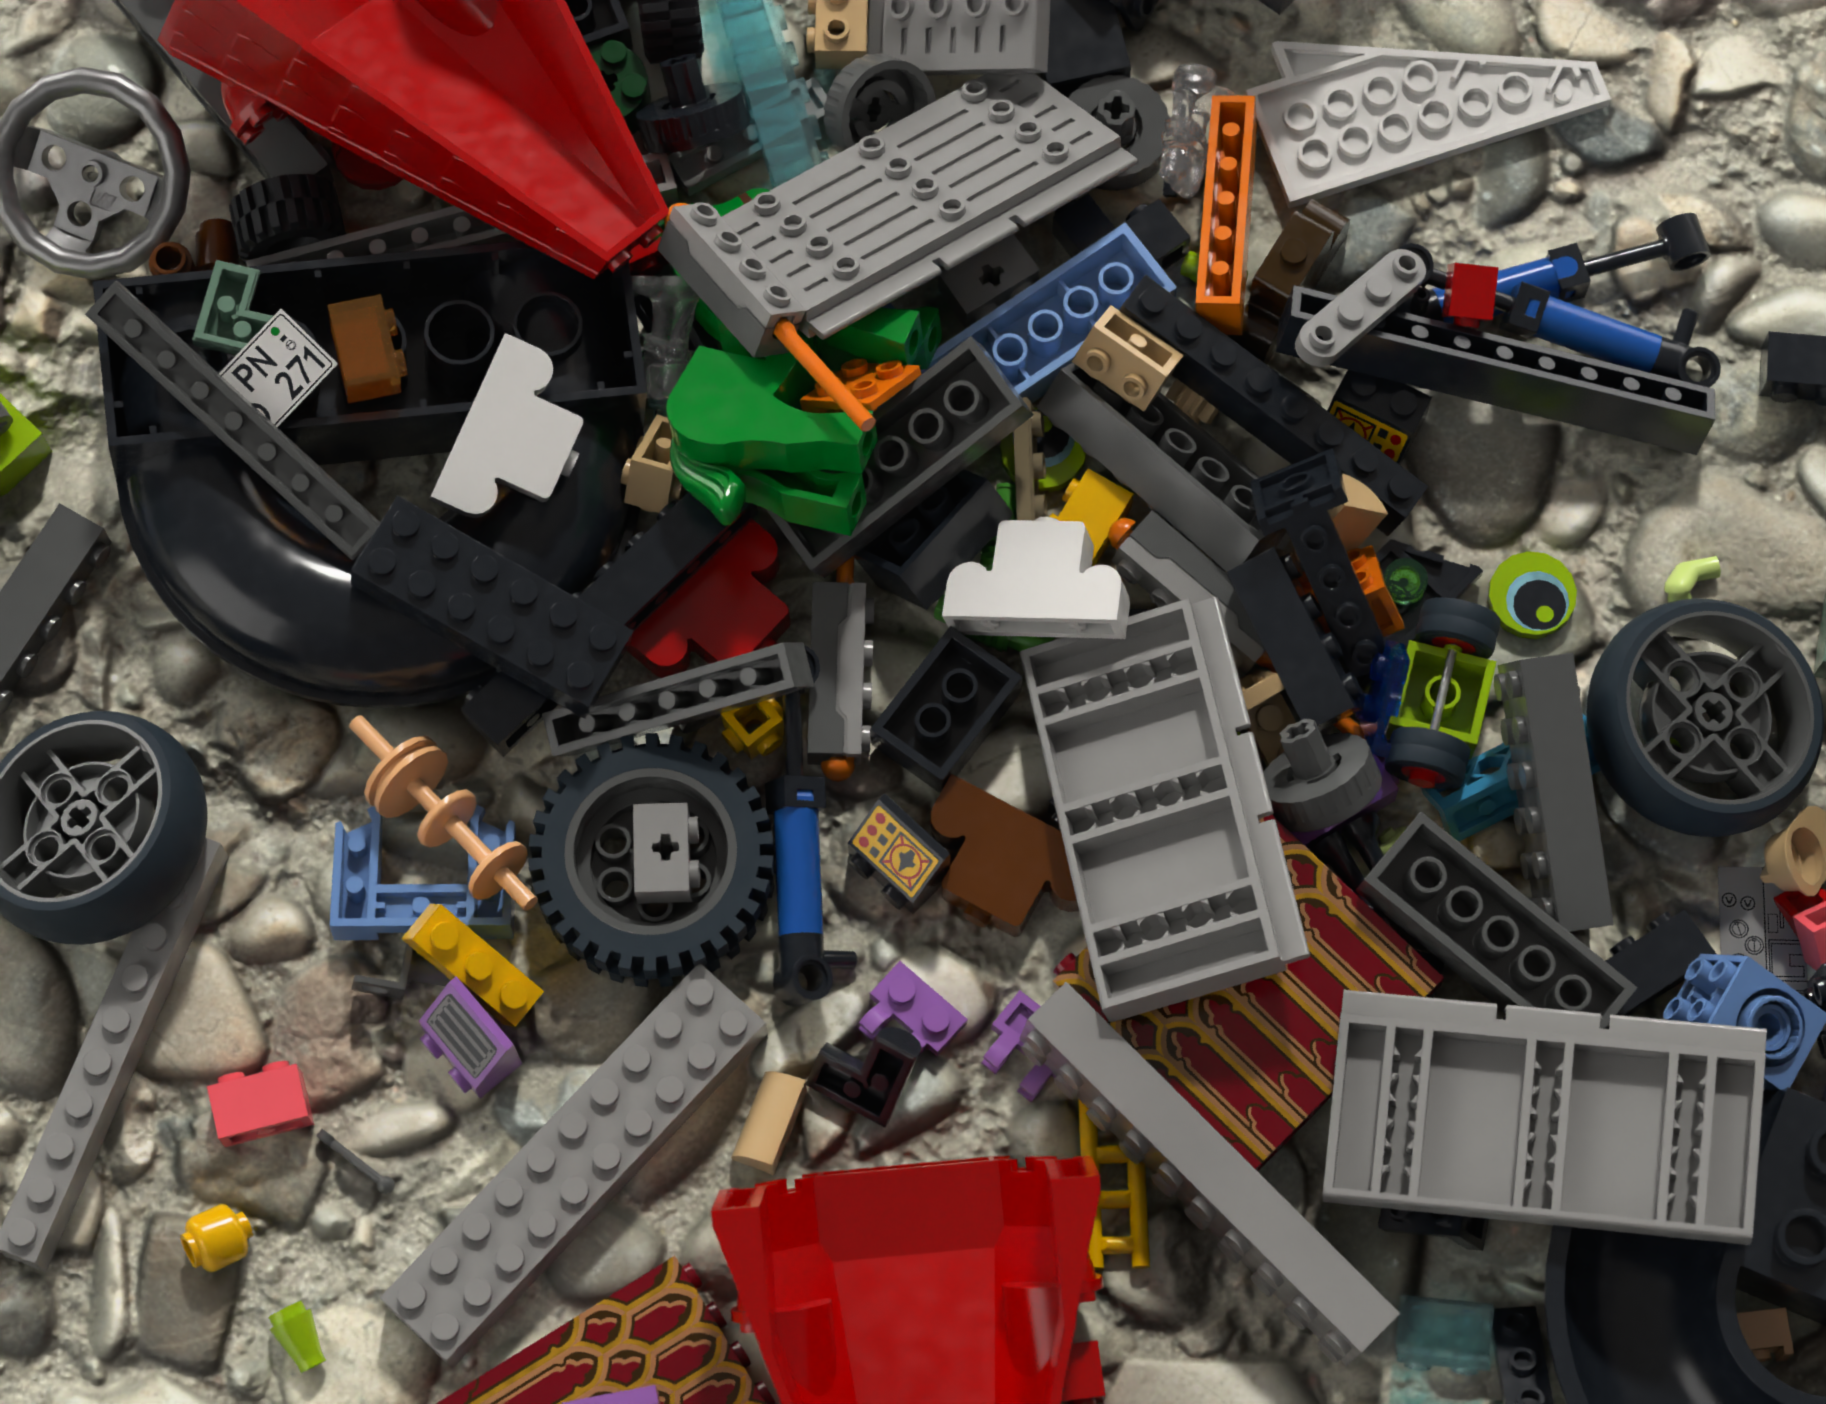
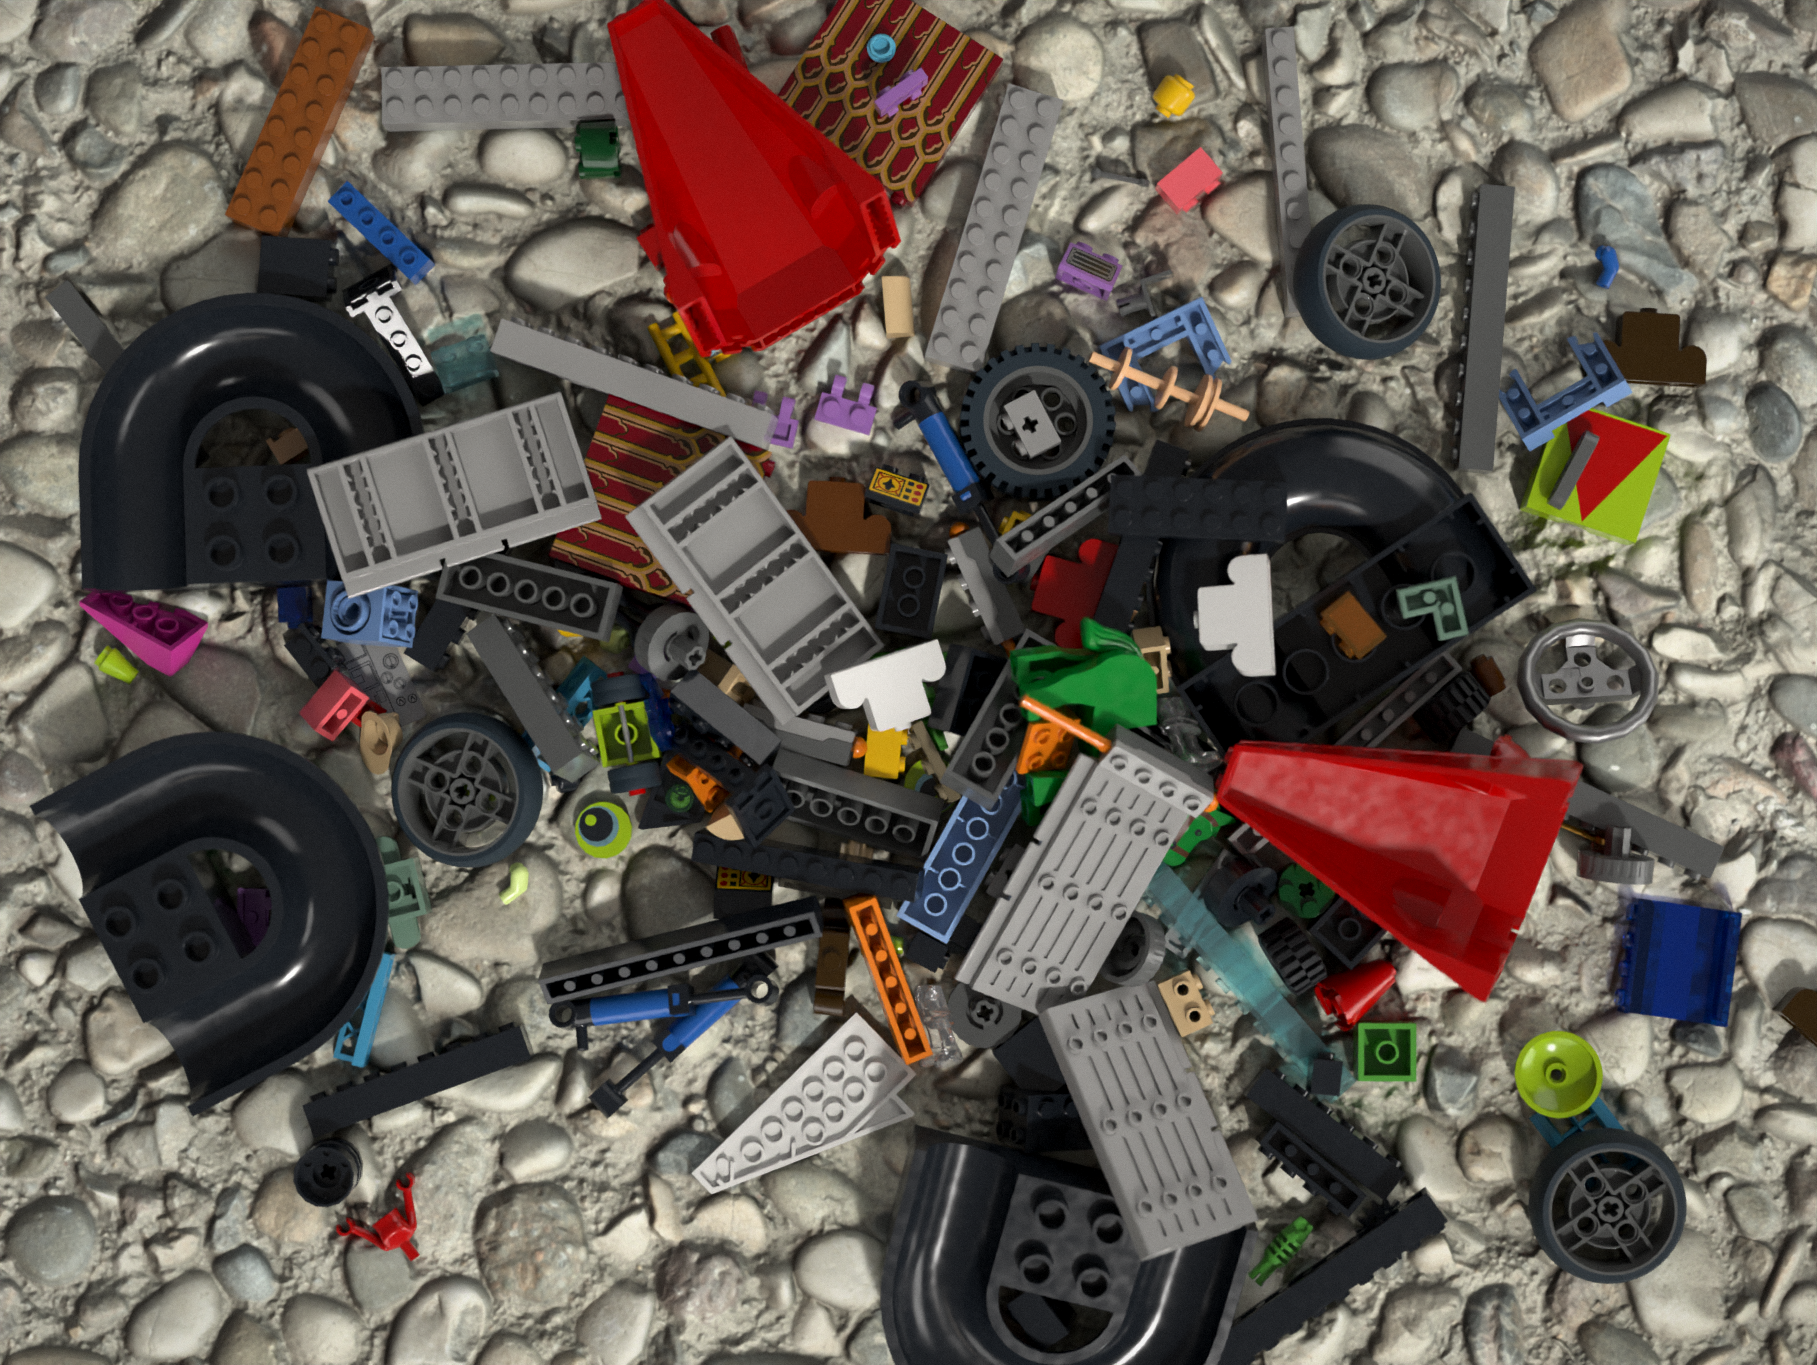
camera: 155 degrees right, 15 degrees up
dark grey tile [85,281,380,561] -> none
reddish brown brick [149,242,196,276] -> none
white sticker [219,309,338,427] -> none
lime cone [268,1300,326,1373] -> none
yellow brick [401,904,544,1027] -> none
black brick [806,1027,922,1128] -> none
tan brick [1072,305,1183,412] -> none
light grey plate [1295,249,1426,367] -> none
red brick [1442,263,1499,329] -> none

